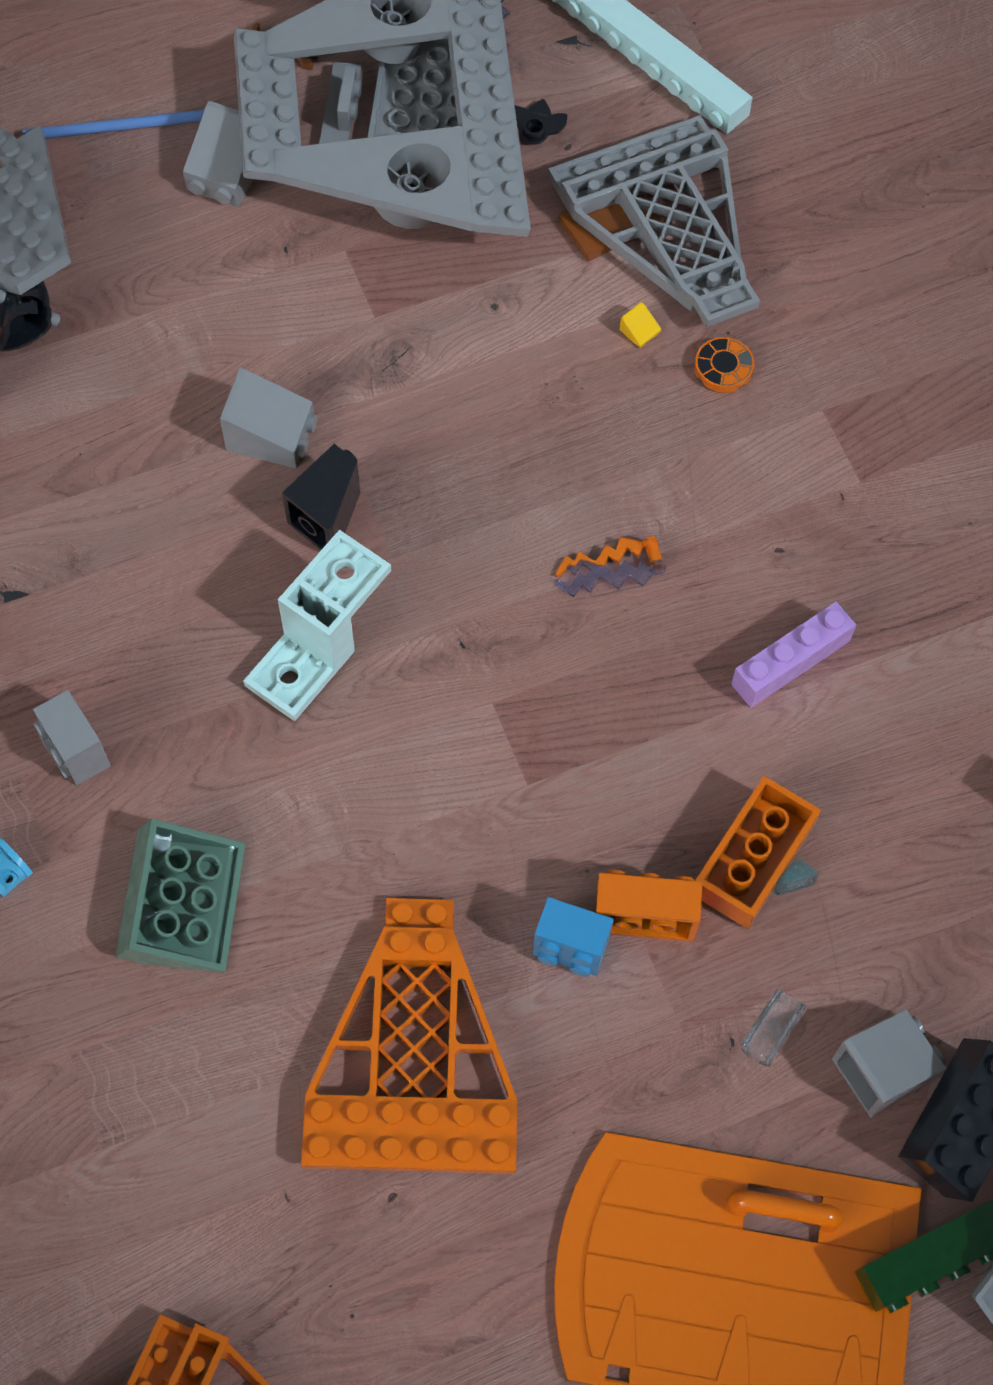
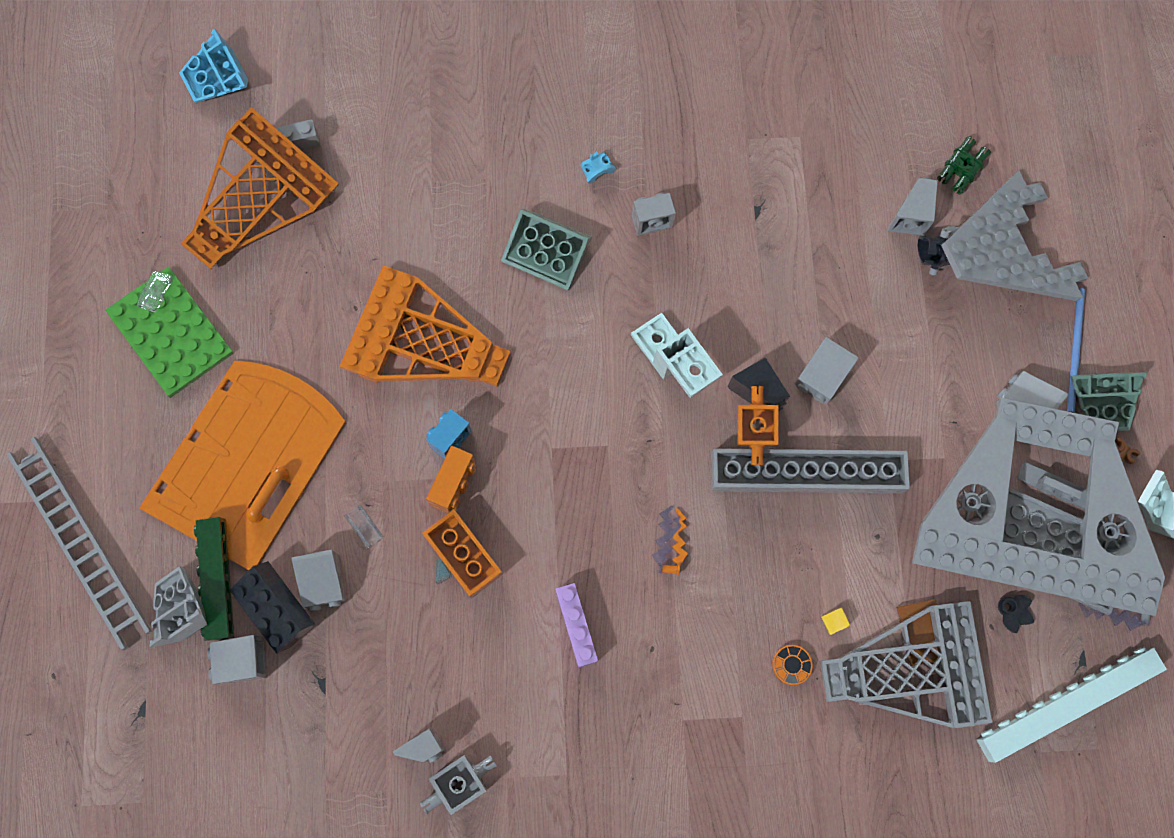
camera: 105 degrees right, 10 degrees up
none -> light grey brick [711,449,910,493]
none -> orange brick [737,386,778,465]
none -> sand green wedge [1071,372,1147,431]

